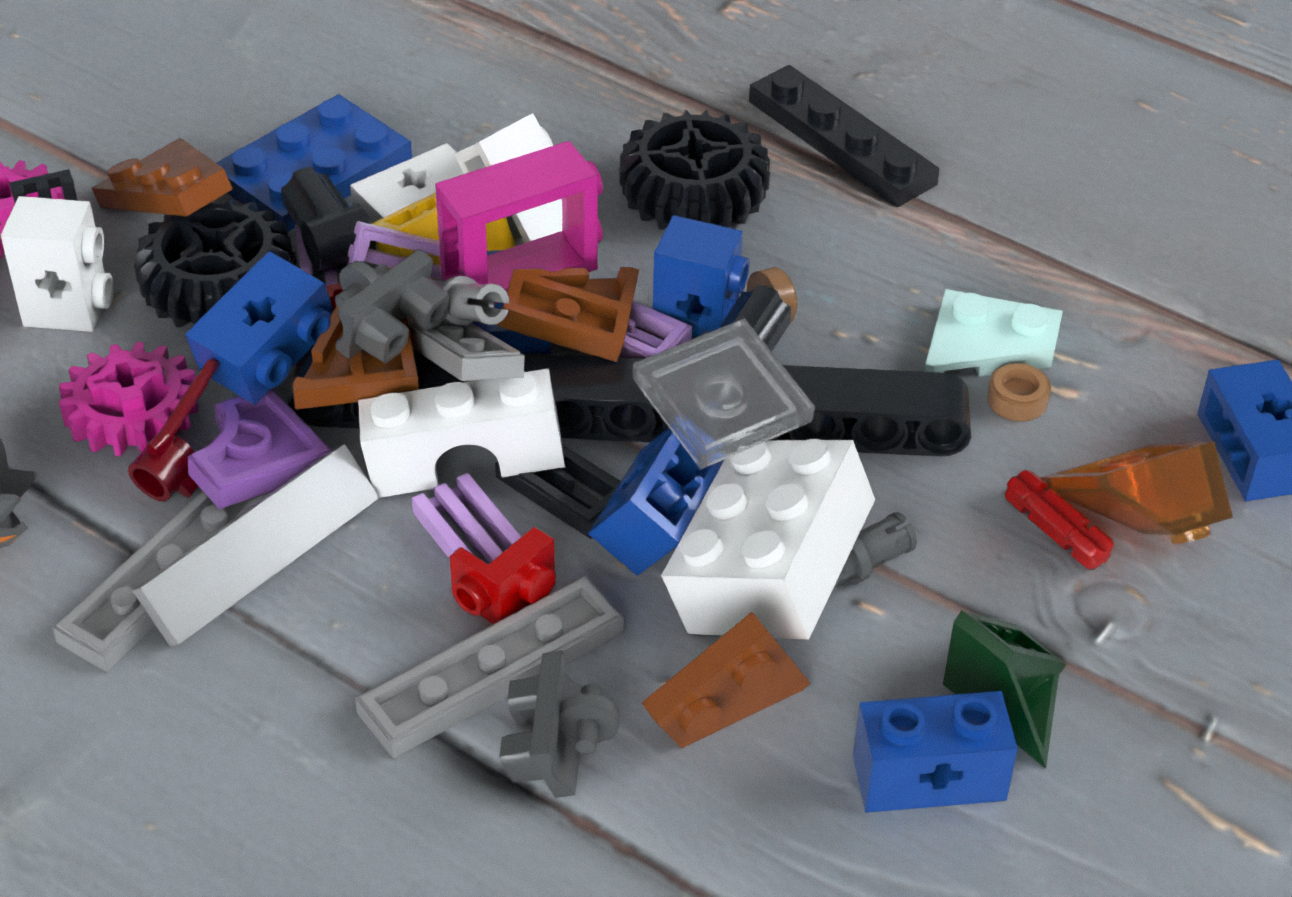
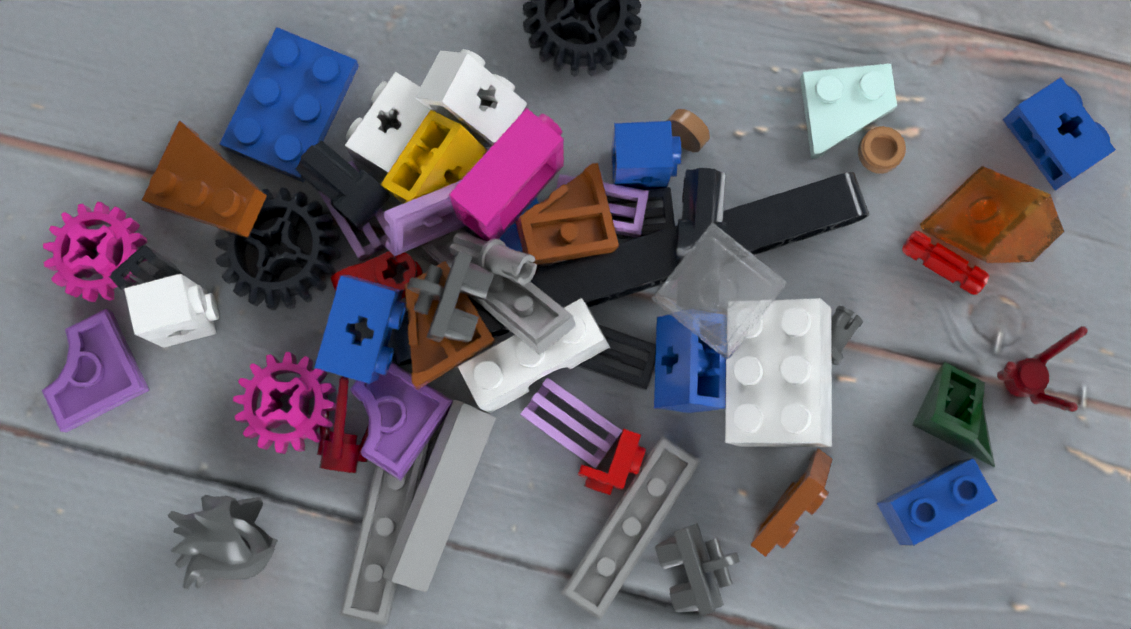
camera: 20 degrees left, 35 degrees up
none -> dark red plant [997,326,1088,412]

